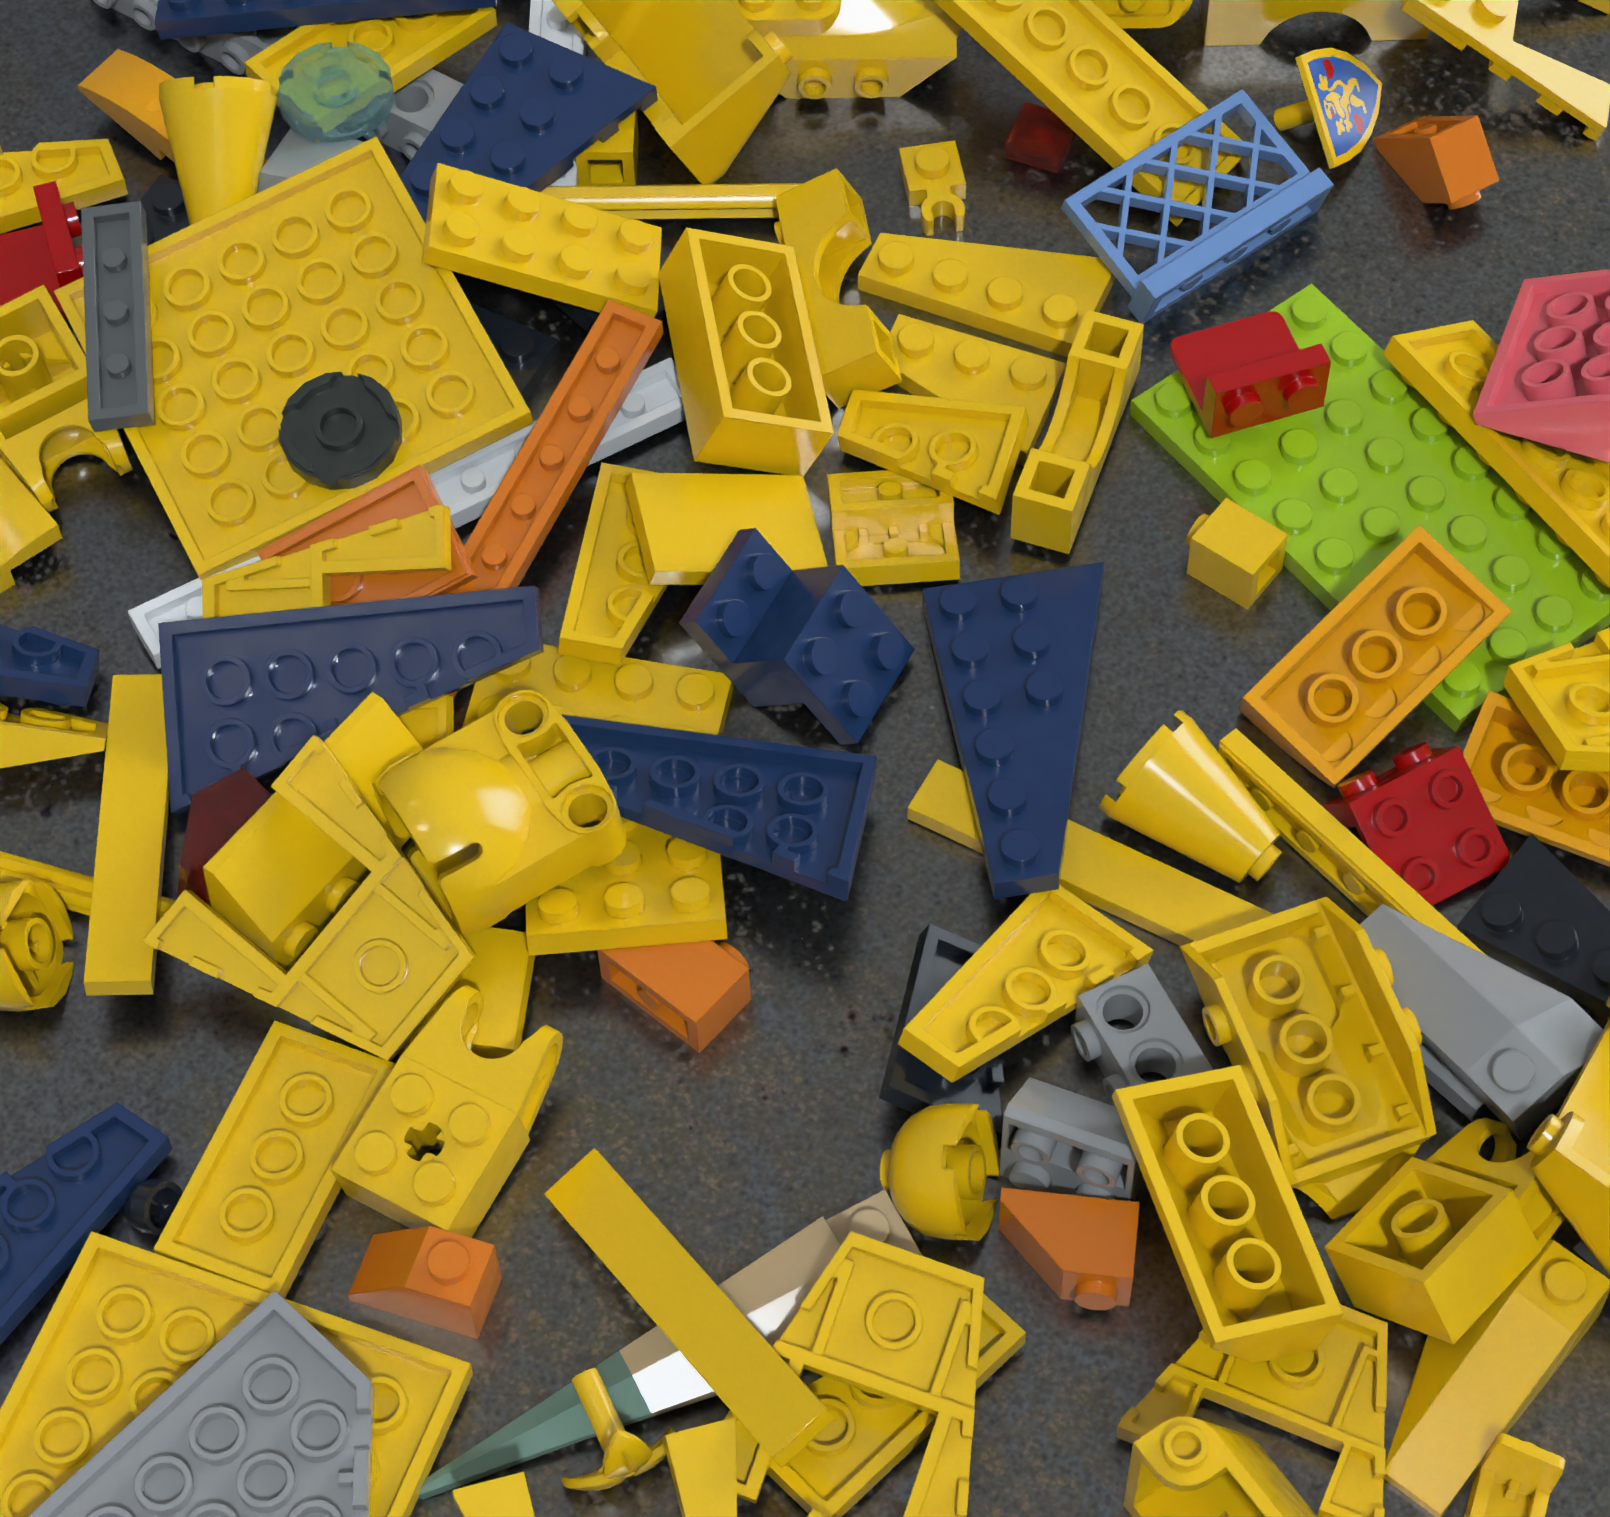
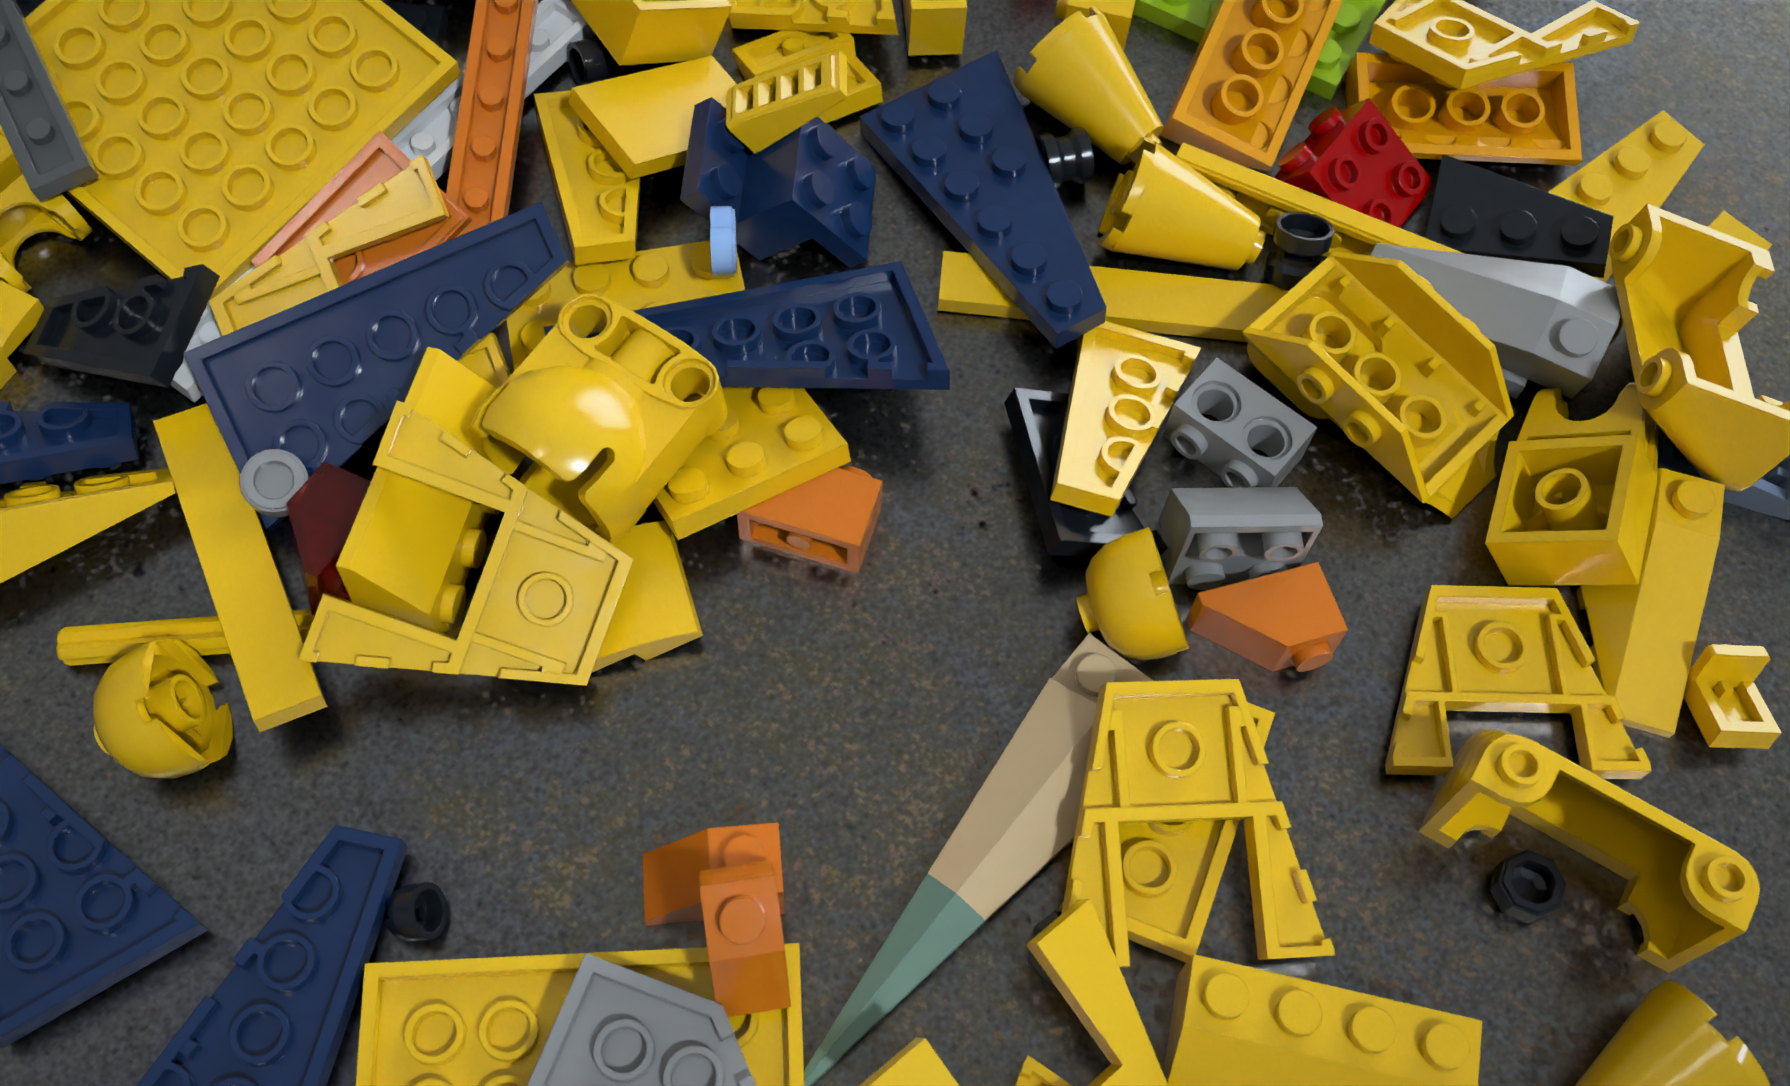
camera: 30 degrees left, 5 degrees up
yellow plate [153,1020,395,1298] -> none
pearl dark grey tile [279,372,402,490] -> none
yellow brick [331,985,563,1238] -> none
yellow tile [544,1148,835,1468] -> none
yellow plant [561,1368,675,1491] -> none
yellow slope [1112,1065,1344,1364] -> none
none -> black wing [23,264,220,388]
none -> light grey tile [240,449,311,517]
none -> black hinge [566,39,614,86]
none -> orange slope [699,860,791,1017]
none -> light blue tile [710,206,737,278]
none -> yellow slope [726,49,847,154]
none -> yellow cone [1013,6,1164,165]
none -> black wheel [1035,127,1094,190]
none -> black wheel [1264,212,1335,291]

